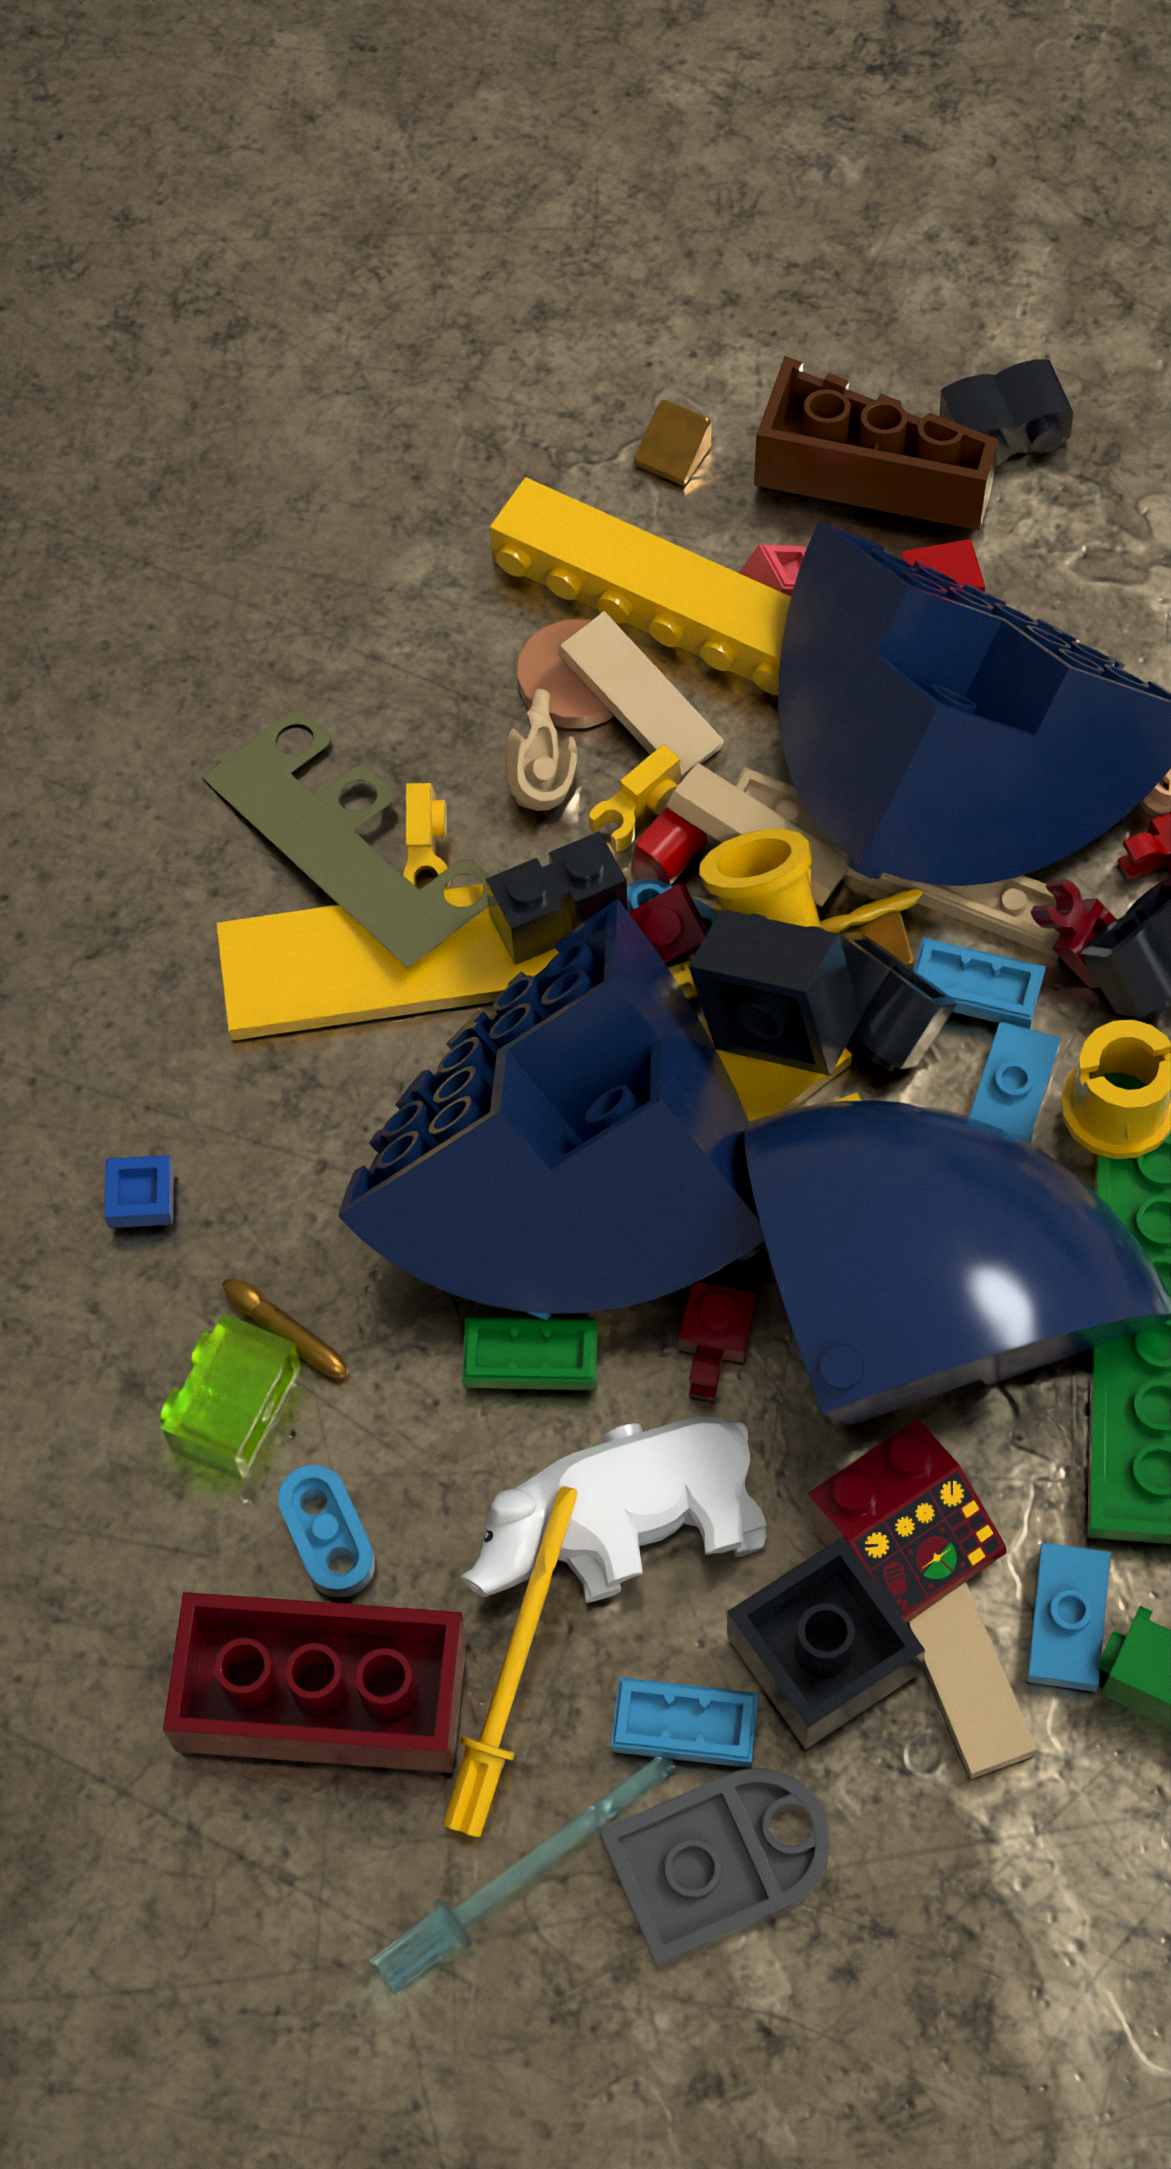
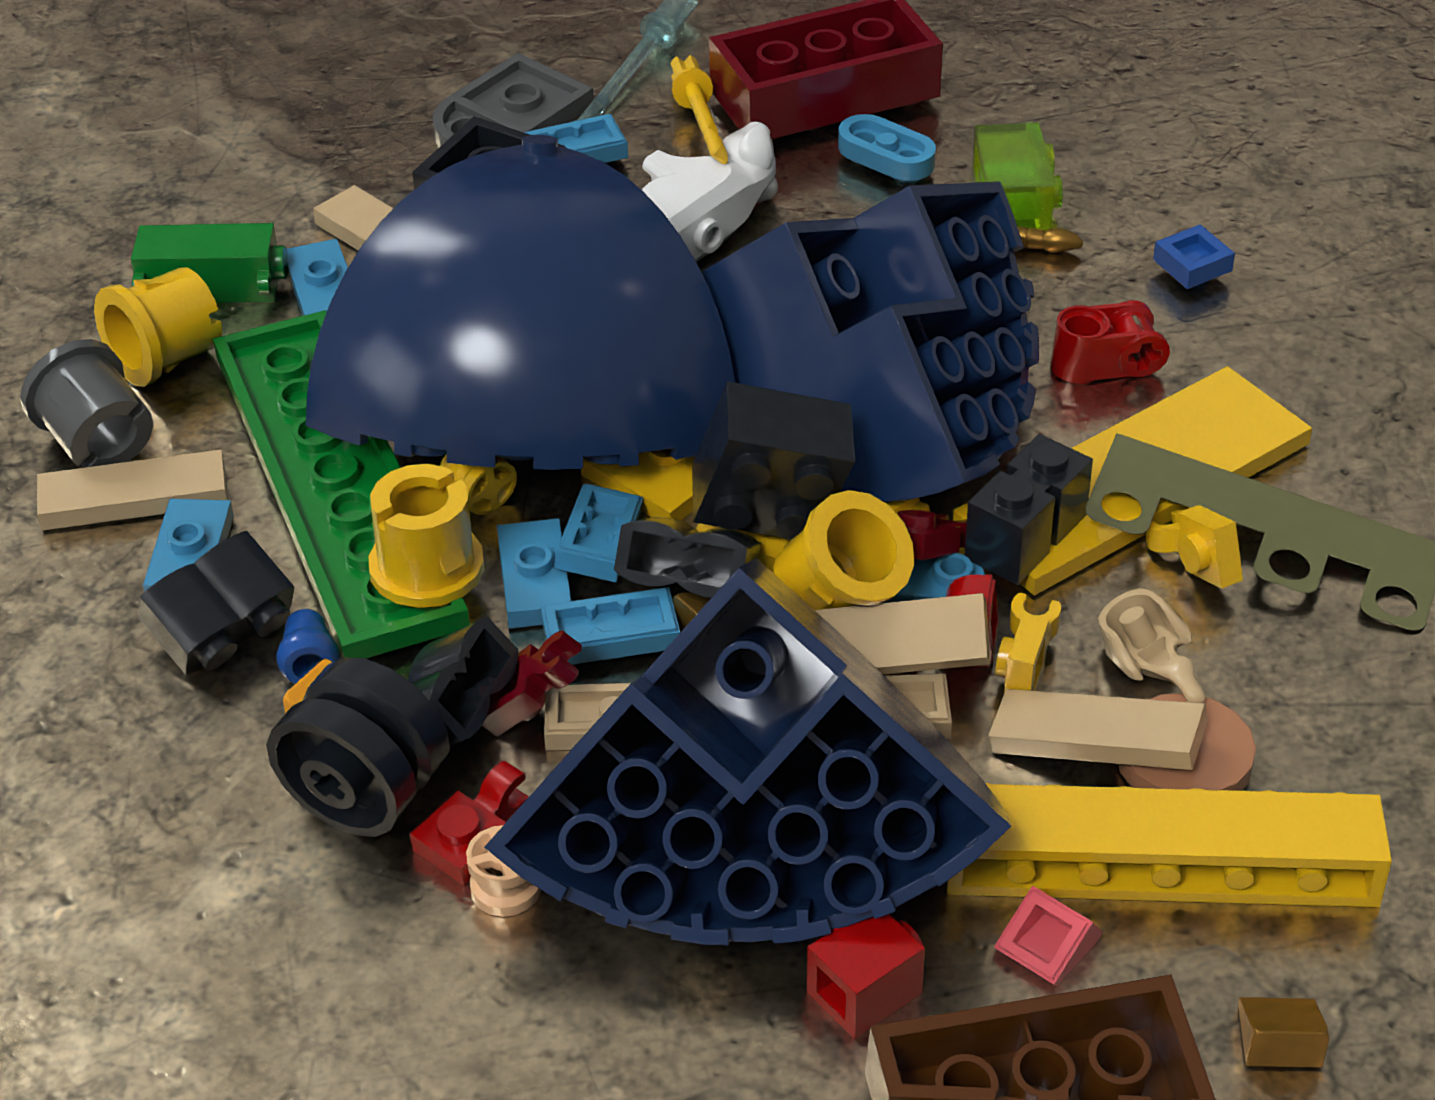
camera: 150 degrees right, 20 degrees down
none -> dark azure plate [554,484,643,582]
none -> red piece [1050,300,1170,384]

